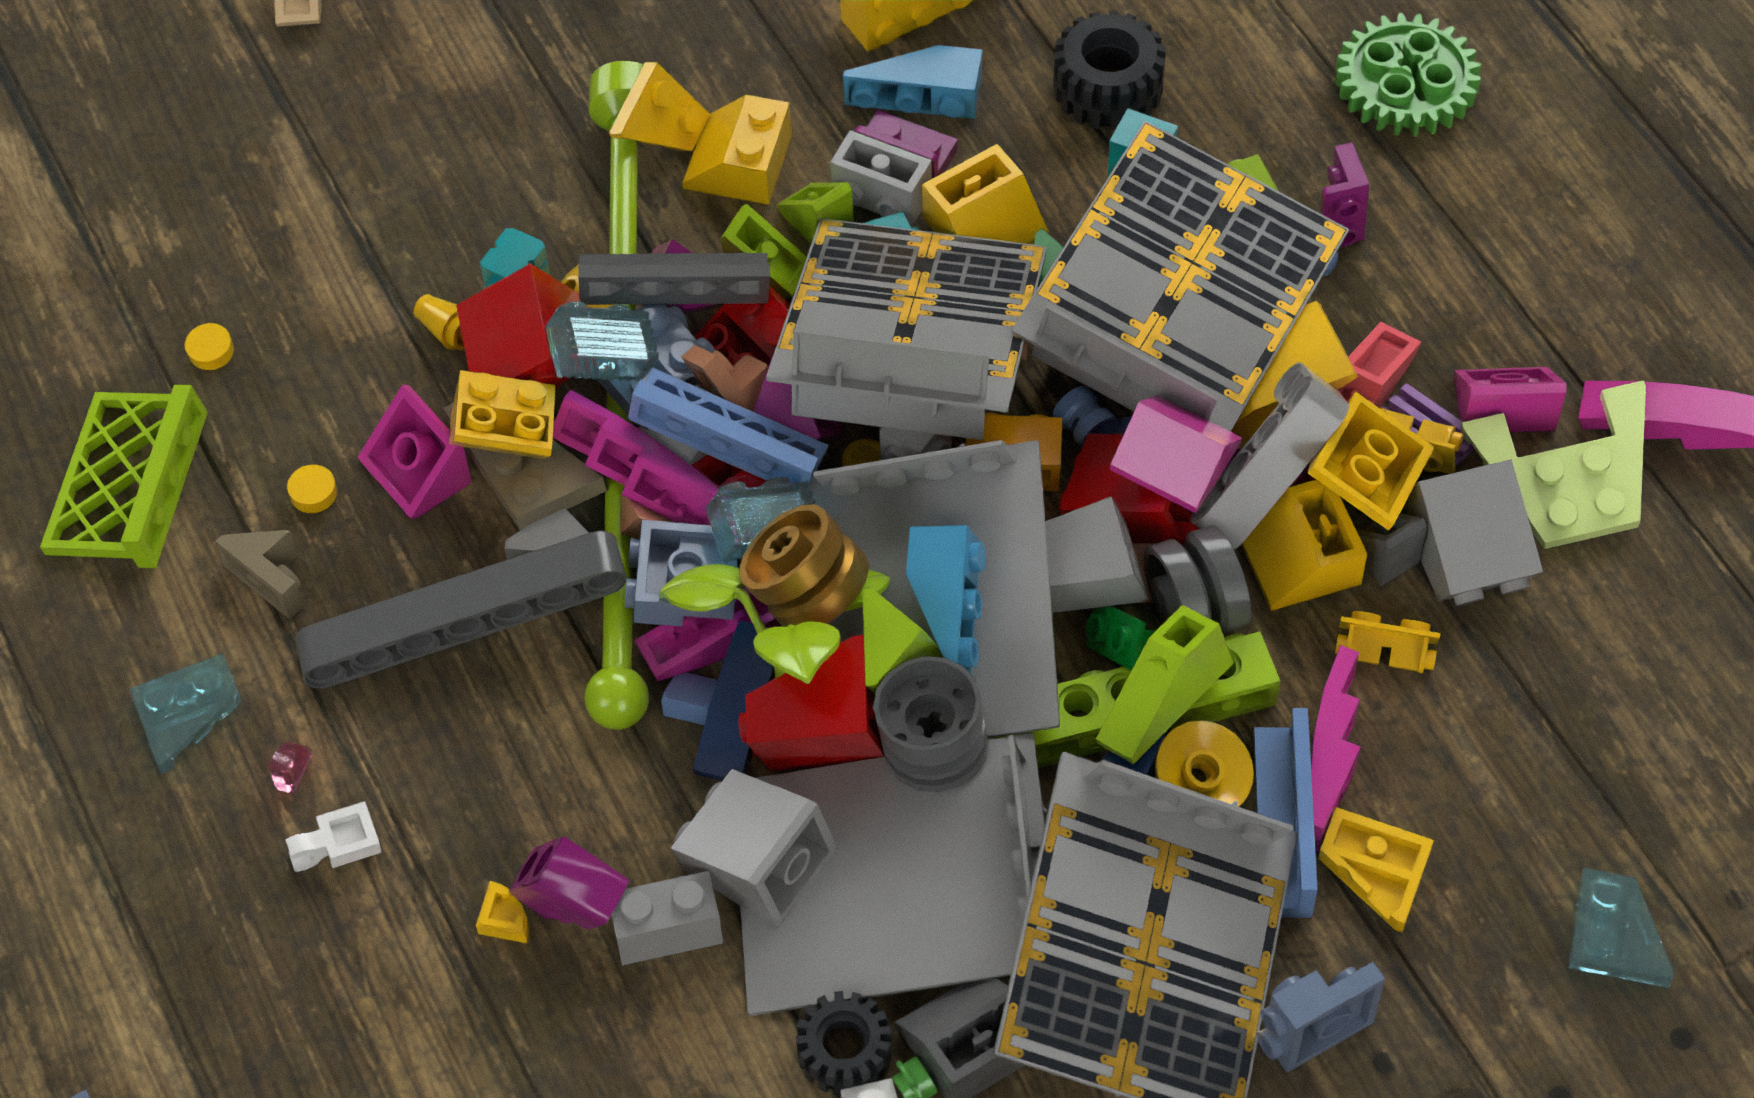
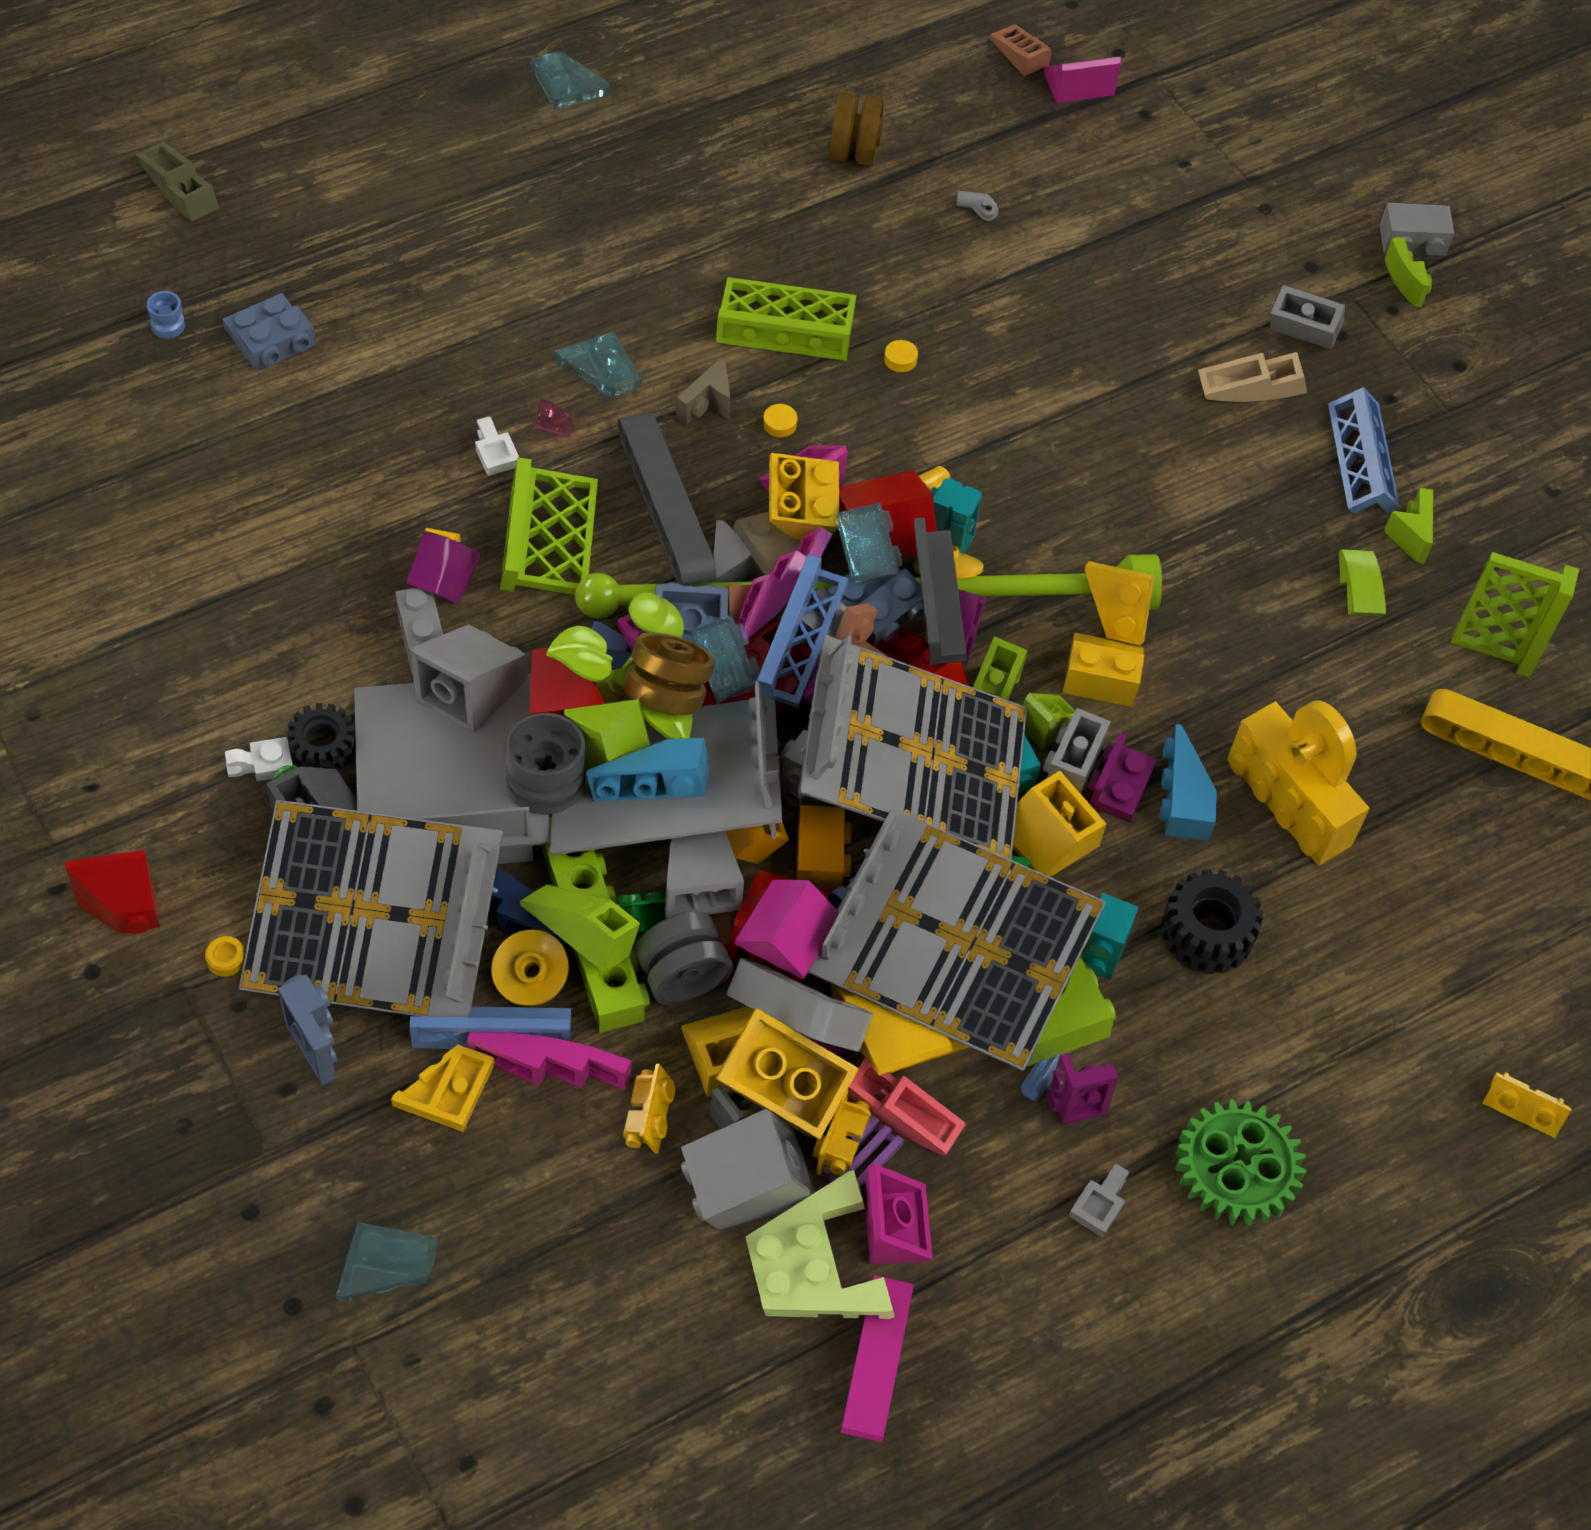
camera: 80 degrees right, 0 degrees up
none -> lime fence [500,457,598,595]
none -> light grey plate [1069,1164,1129,1238]

